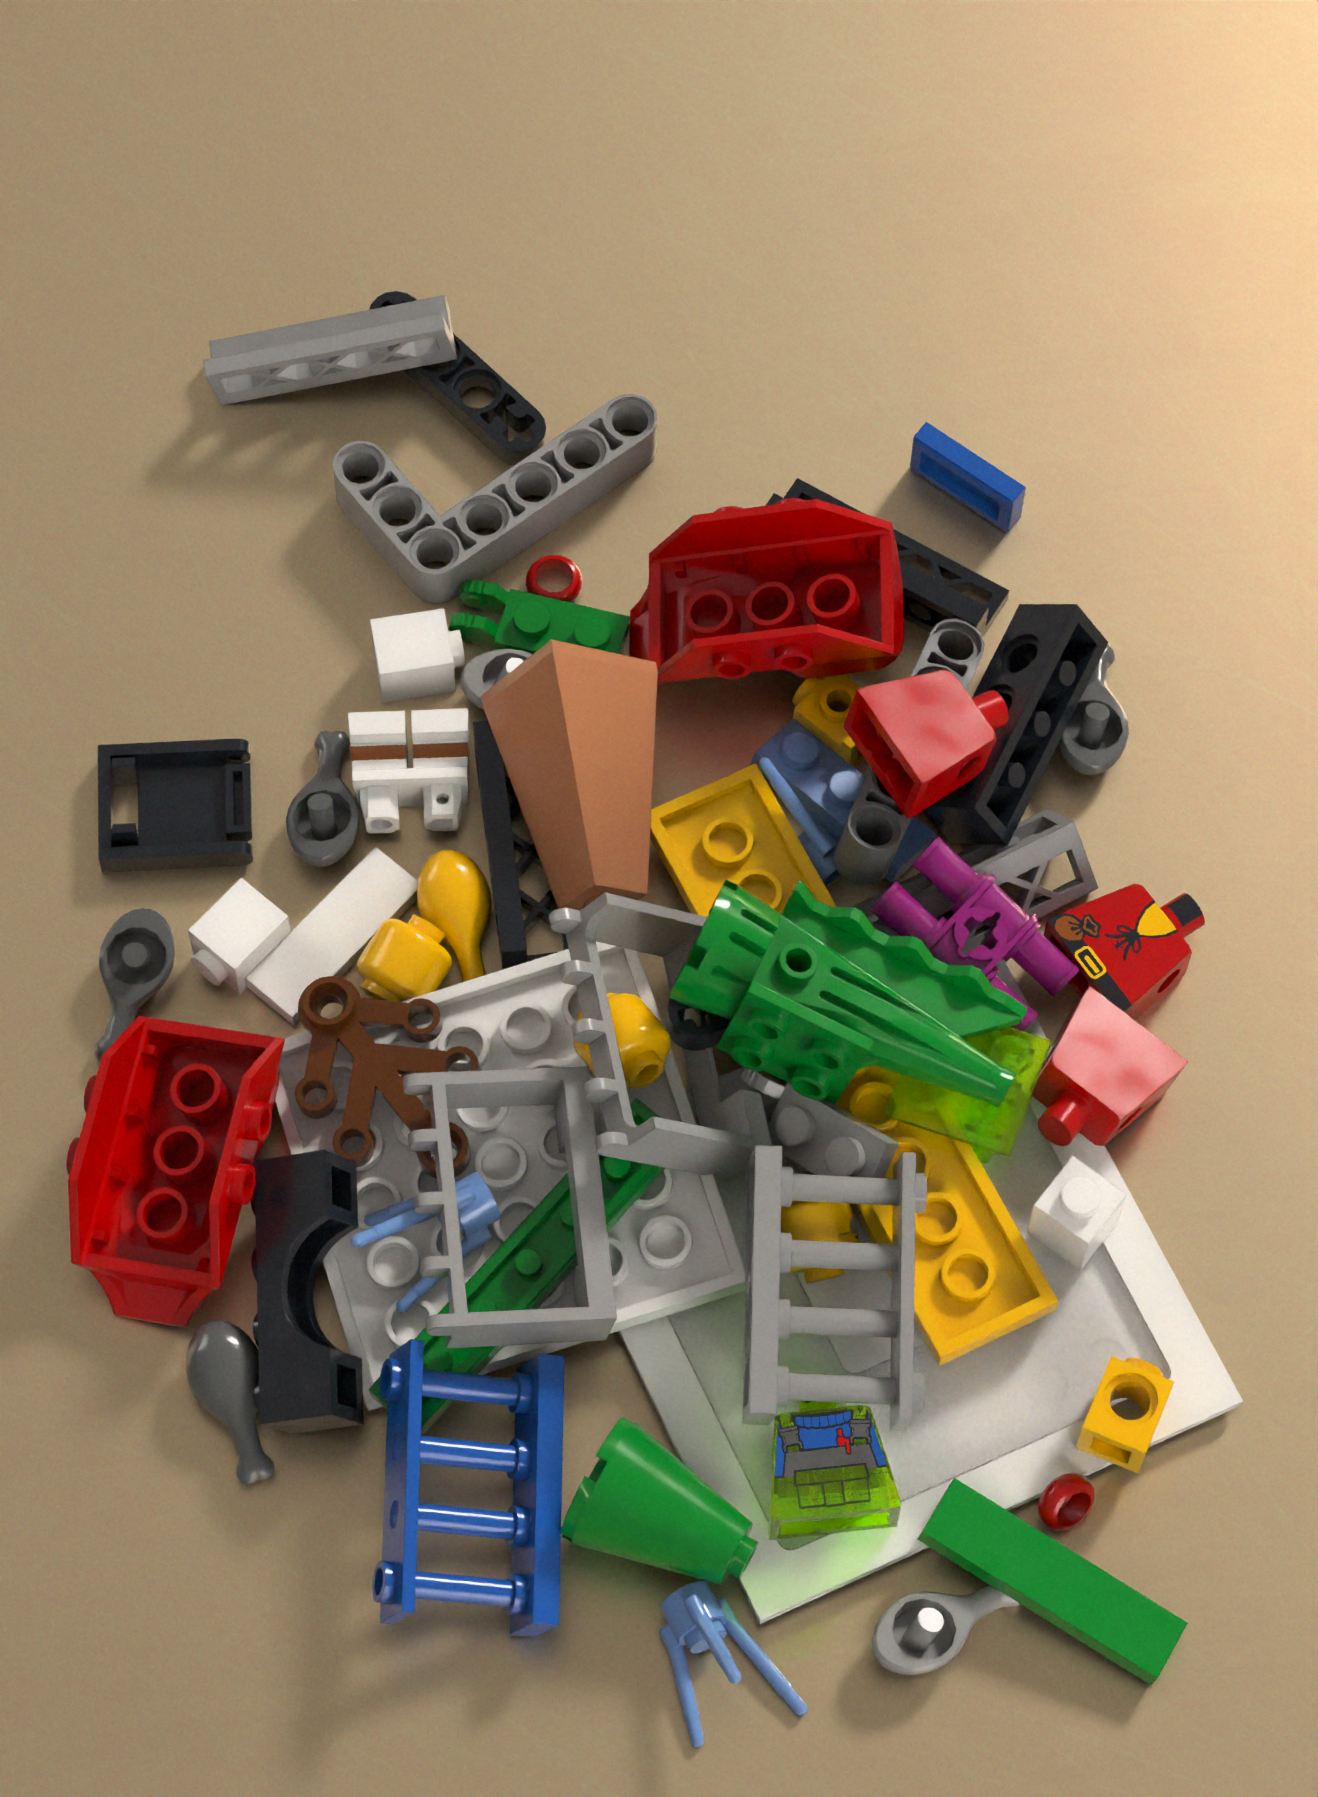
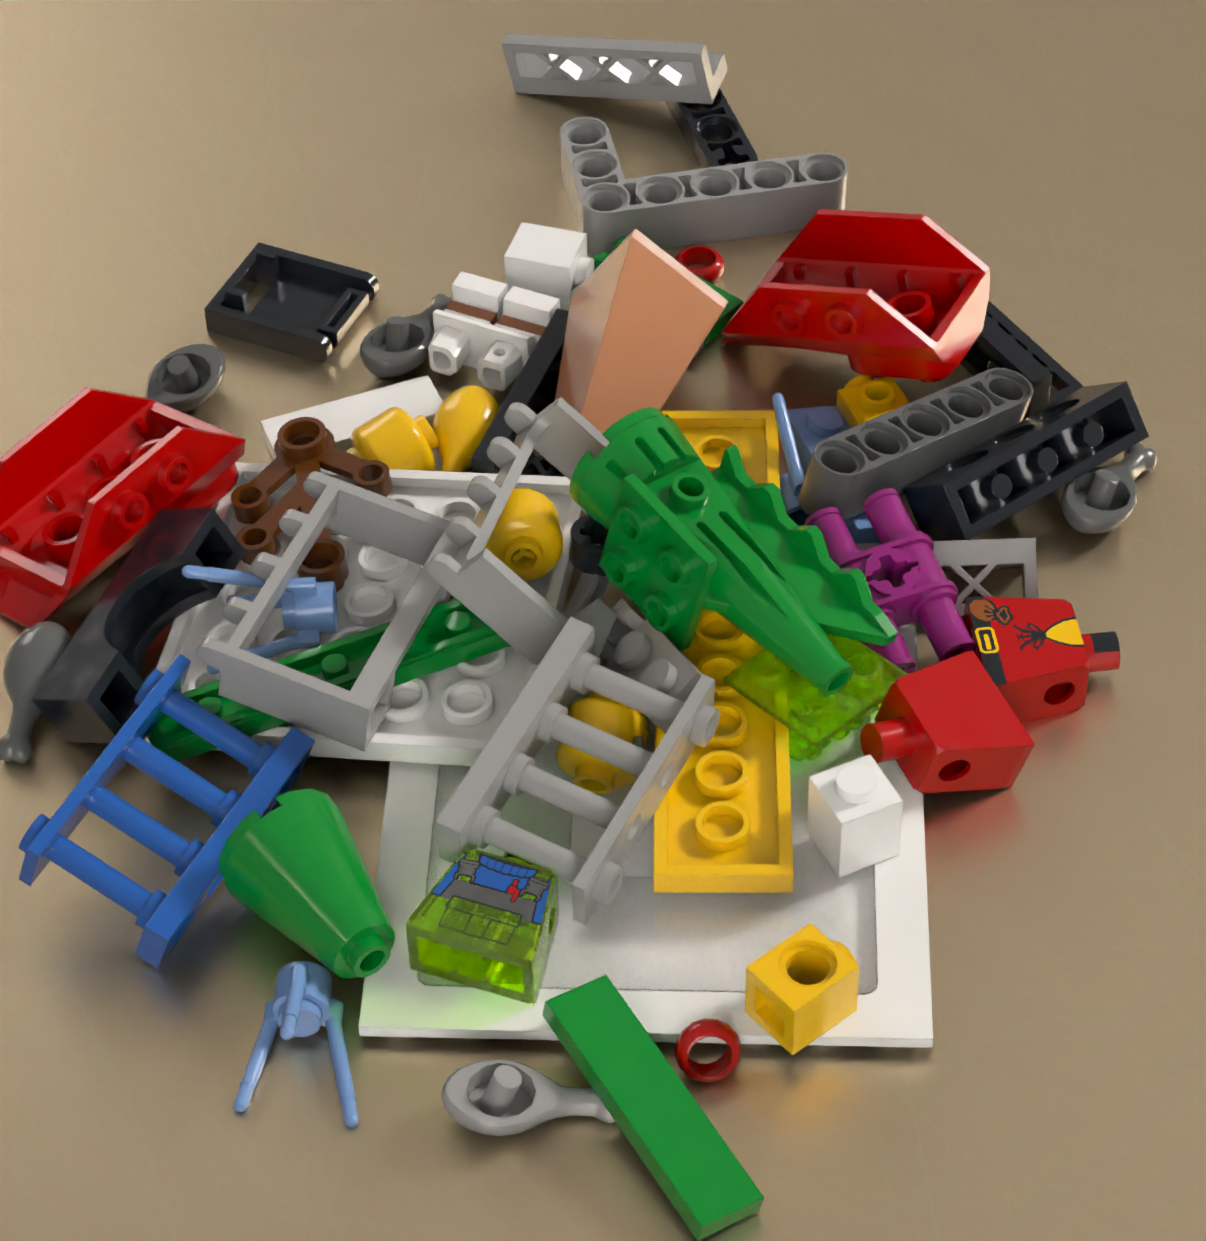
camera: 30 degrees right, 20 degrees down
white brick [188,878,291,995] -> none
torso [843,670,1009,819] -> none
blue tile [910,422,1026,532] -> none

